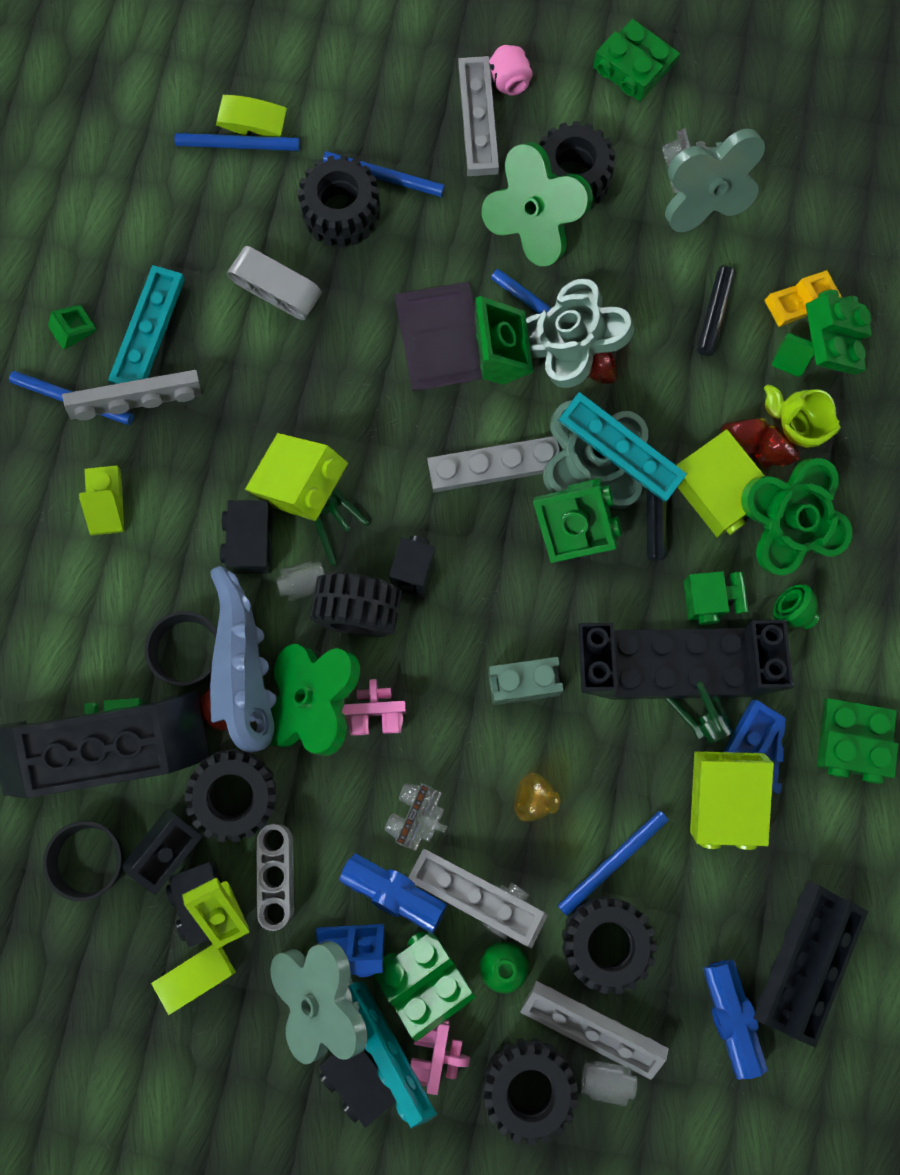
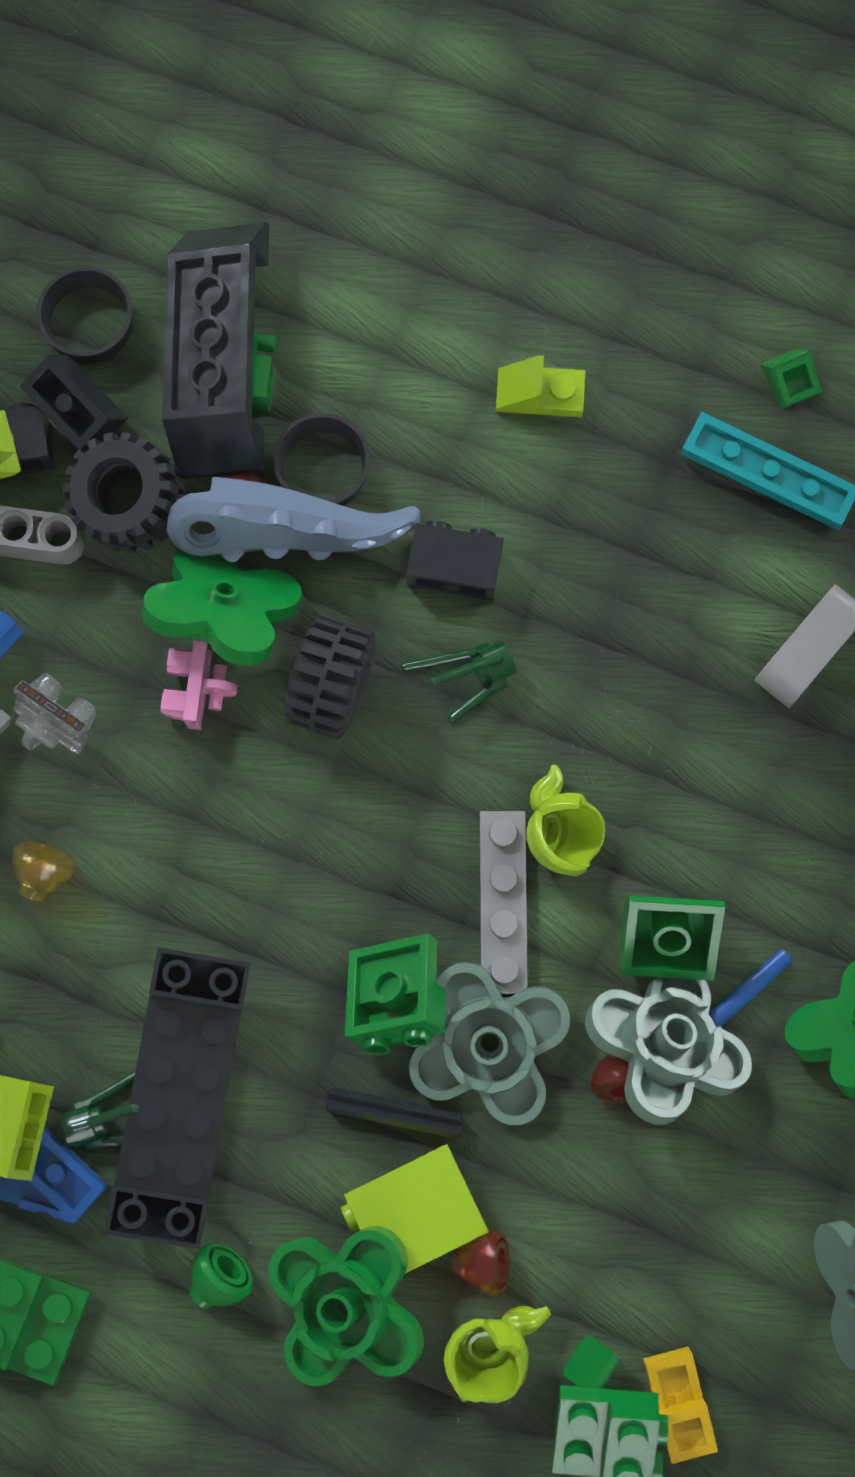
camera: 100 degrees right, 0 degrees up
blue bar [9,371,134,425] -> none
light grey plate [62,370,202,420] -> none
lime brick [245,433,348,521] -> none
clear brick [276,560,324,602] -> none
black brick [389,536,435,599] -> none
clear purple piece [394,282,483,391] -> none
sand green brick [488,657,564,705] -> none
teal plate [557,392,687,502] -> none
green brick [683,571,749,625] -> none
black axle [697,265,735,356] -> none
clear red brick [754,424,800,469] -> none
none -> lime hair [526,765,605,876]

